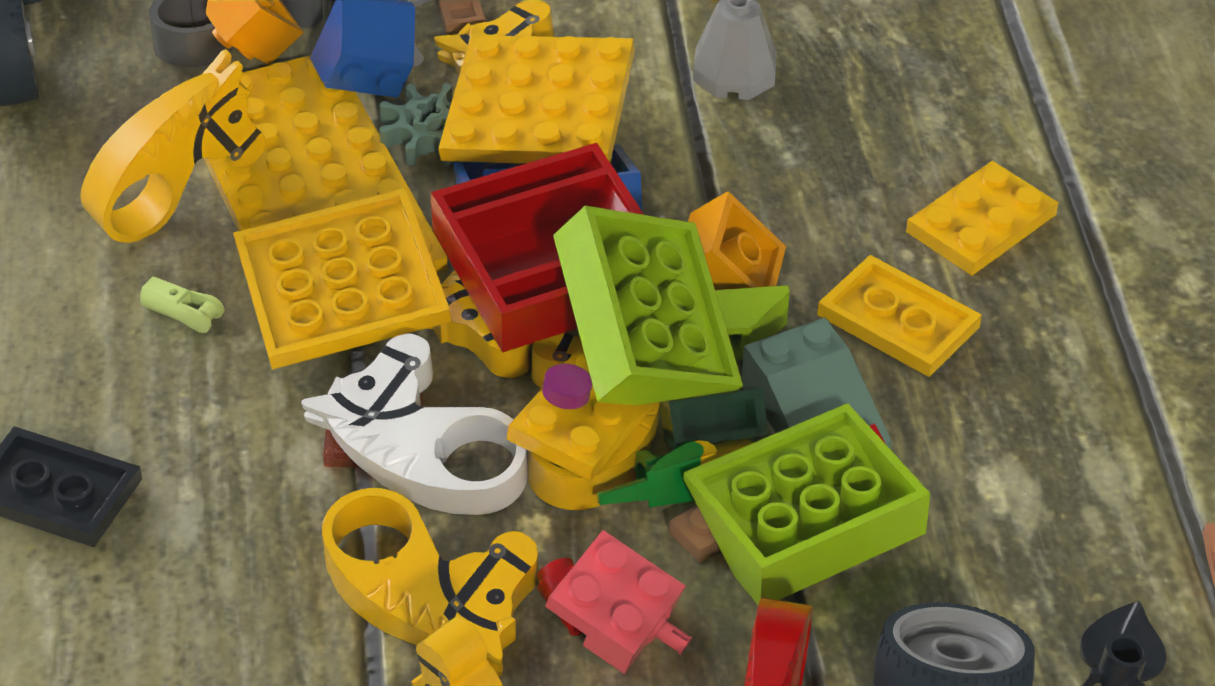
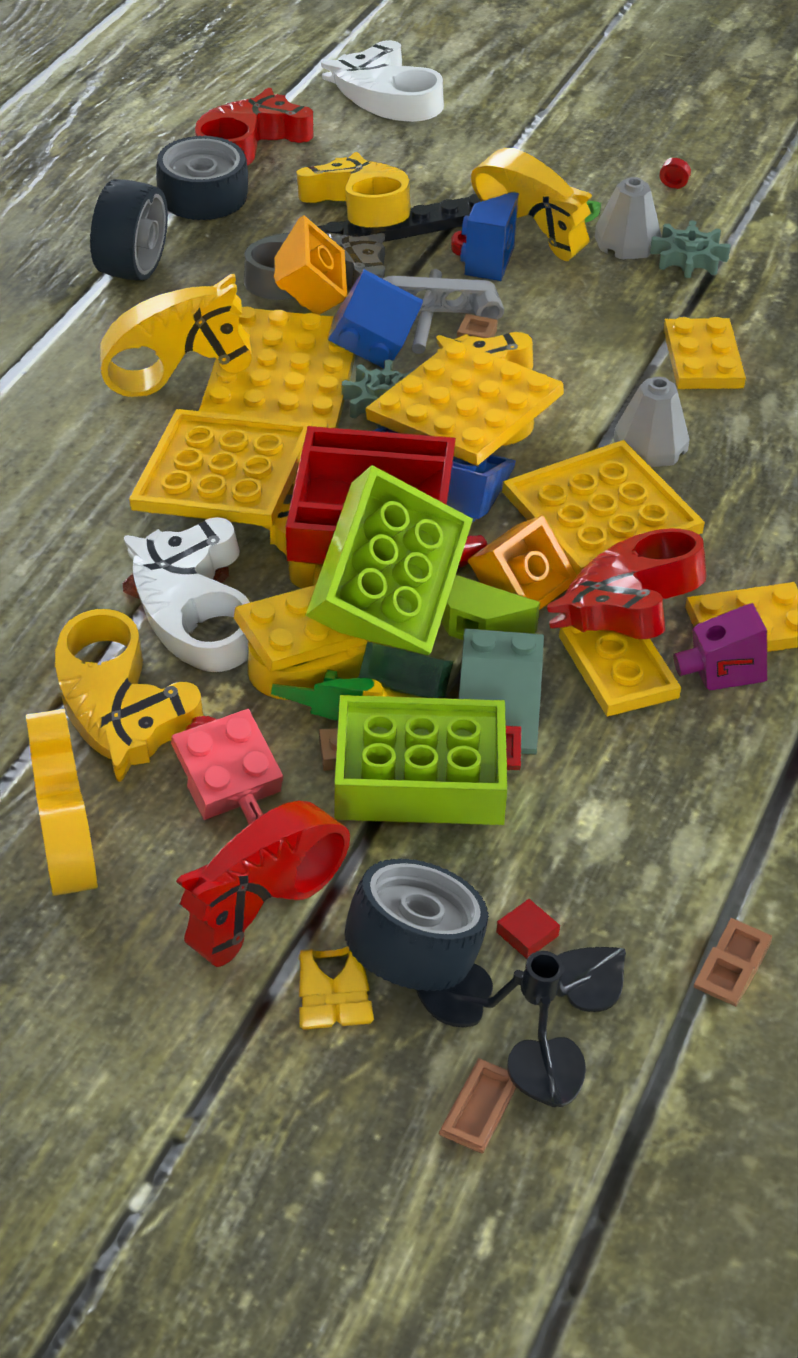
camera: 30 degrees right, 0 degrees up
yellowish green bar [140,276,225,333] -> none
magenta tile [542,364,592,409] -> none
none -> red tile [496,899,560,959]
none -> yellow plate [502,440,705,575]
none -> red animal [547,528,707,639]
none -> magenta torso [673,603,767,690]

